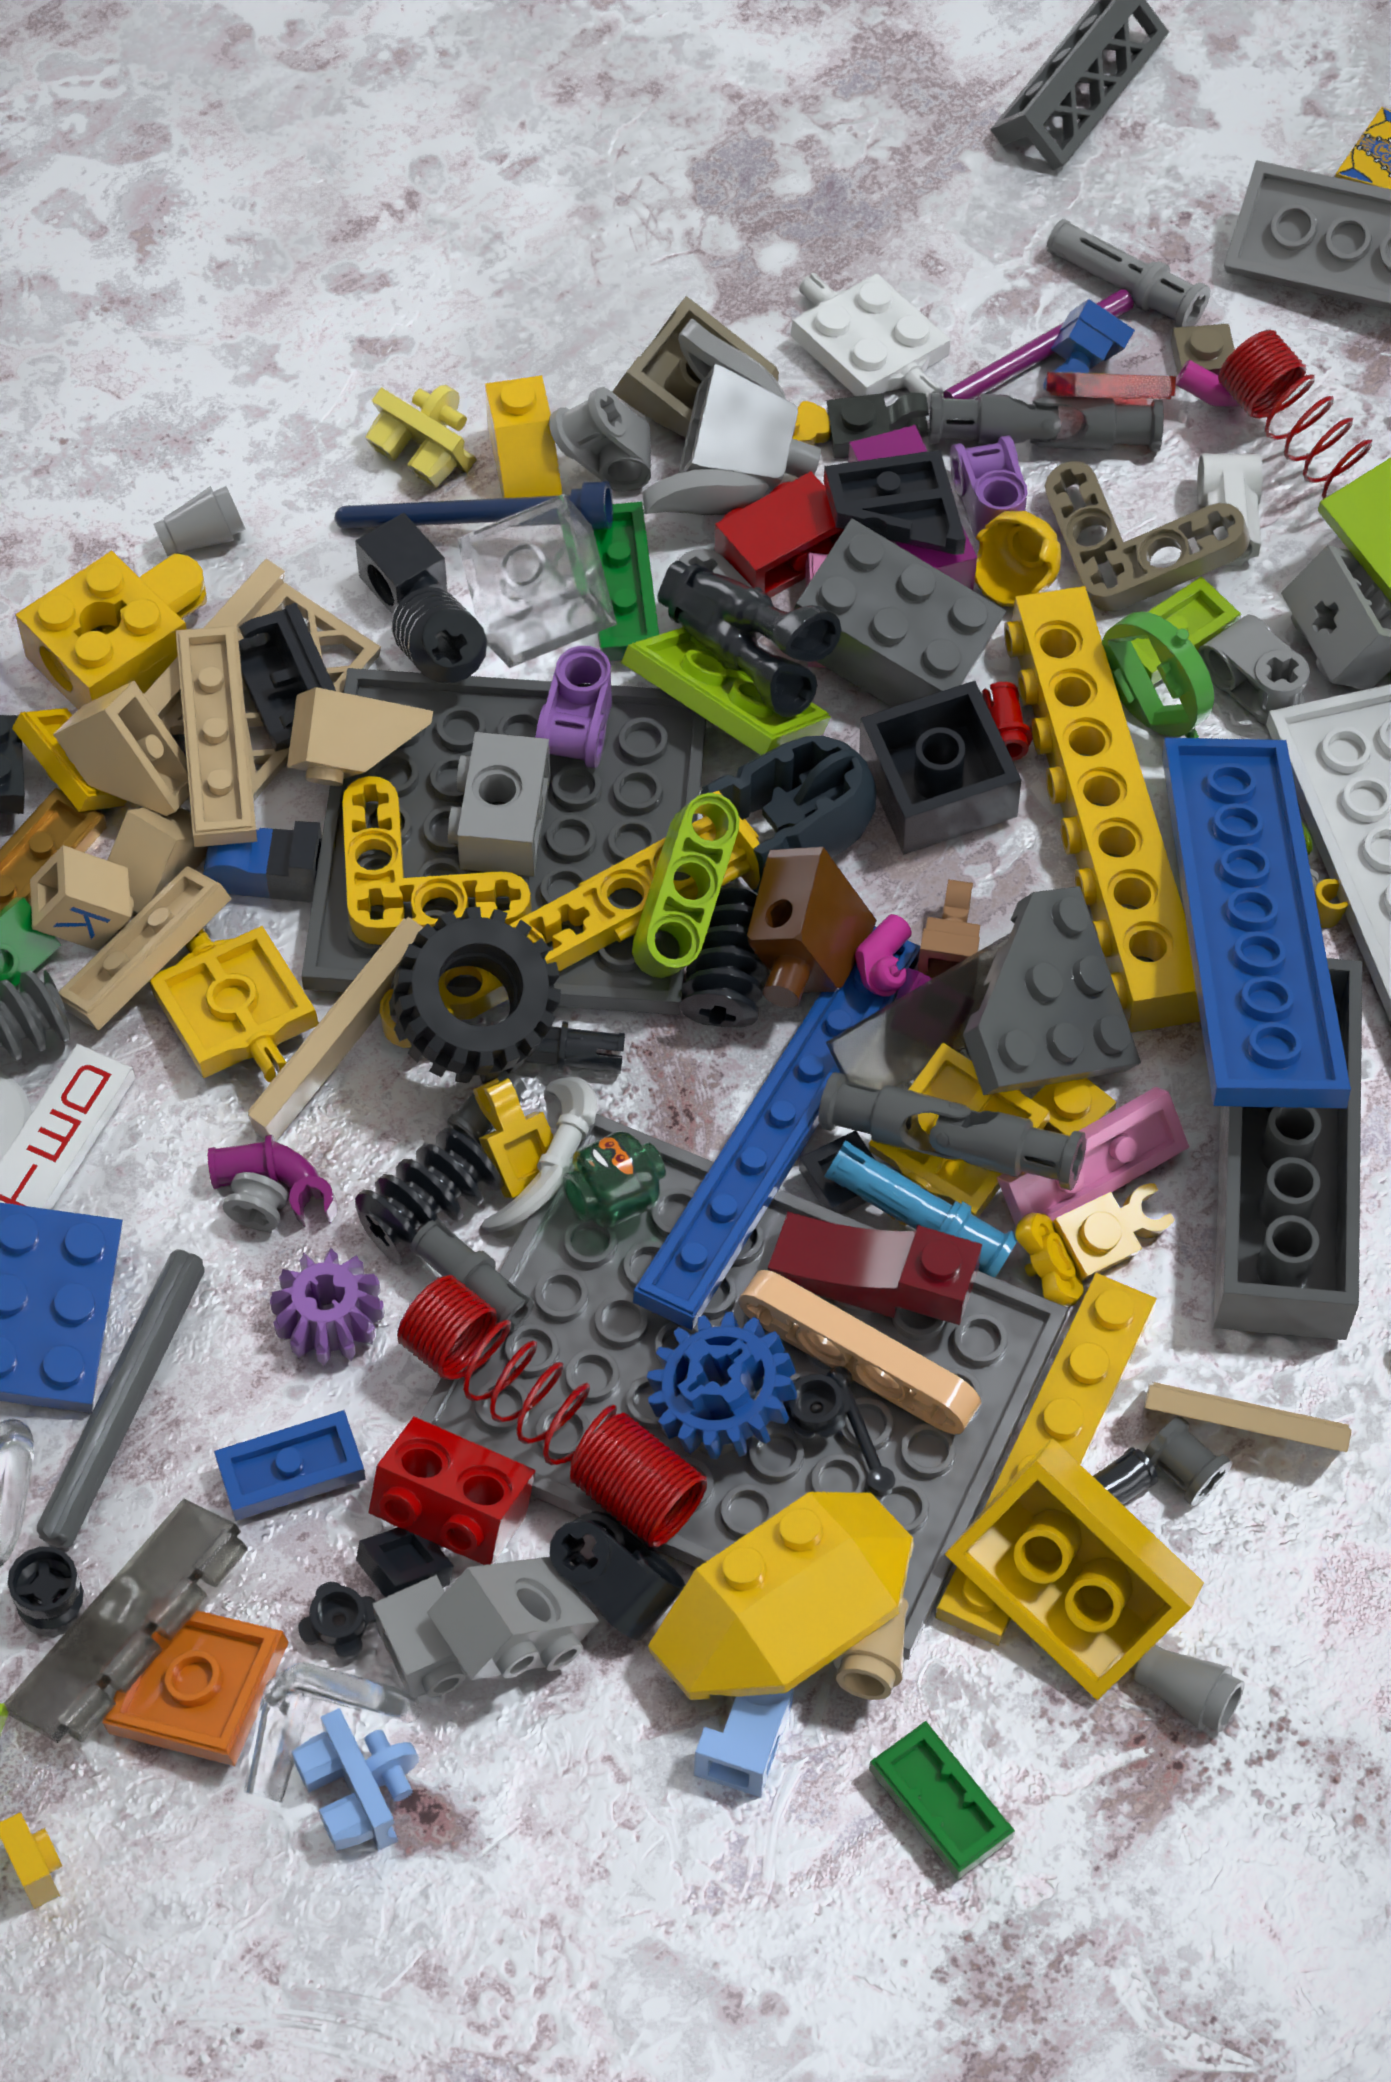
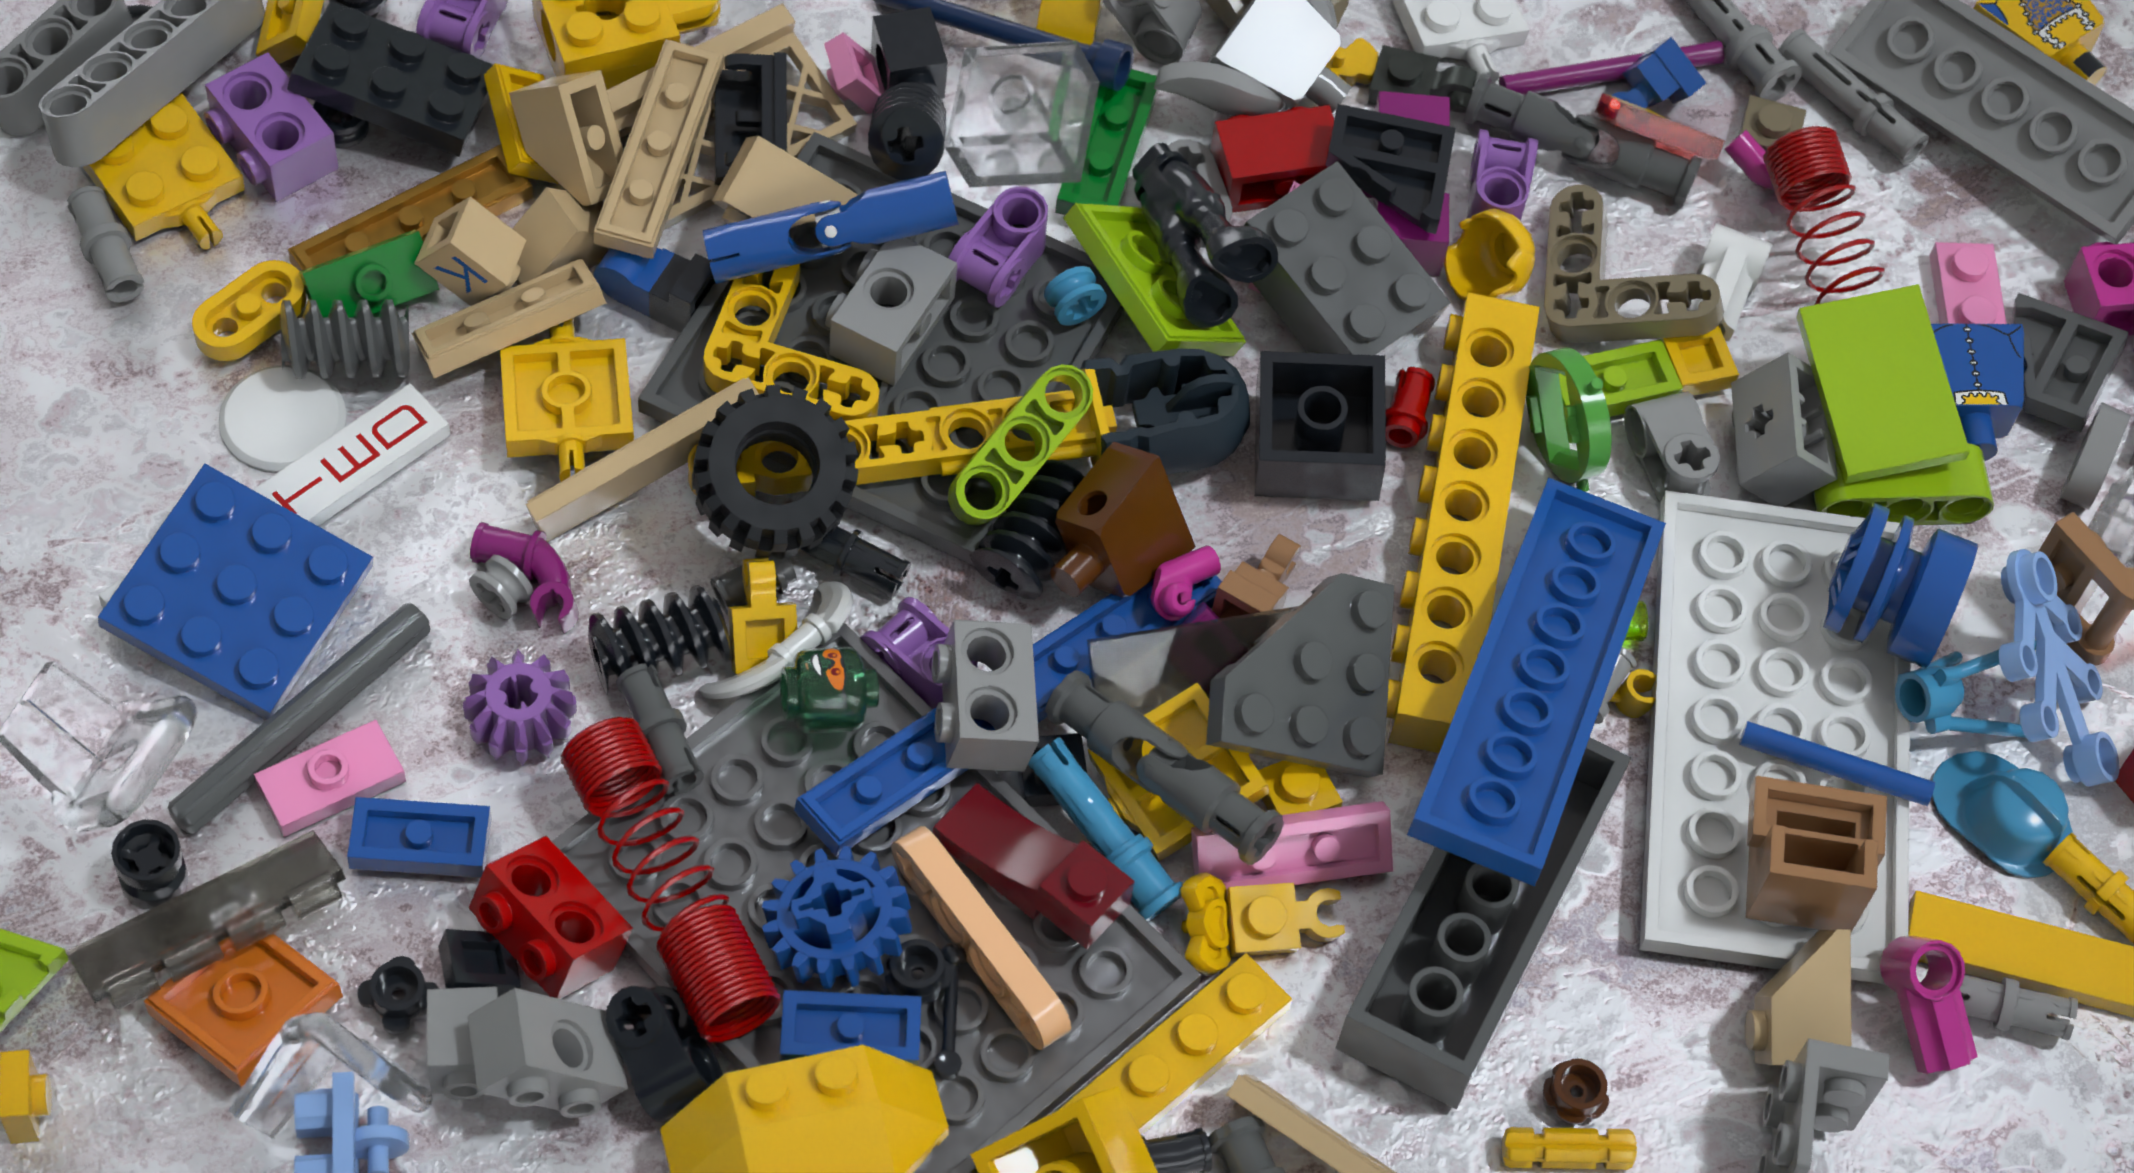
camera: 15 degrees right, 0 degrees up
none -> bright pink plate [254,720,406,837]
none -> blue piece [703,171,959,284]
none -> blue plate [780,990,922,1066]
none -> bright pink plate [824,32,885,114]
none -> medium lavender piece [860,597,978,709]
none -> light grey brick [932,619,1039,772]
none -> dark azure bush [1044,266,1107,326]
none -> yellow plate [1661,325,1739,396]
none -> light grey pin [1778,28,1929,166]

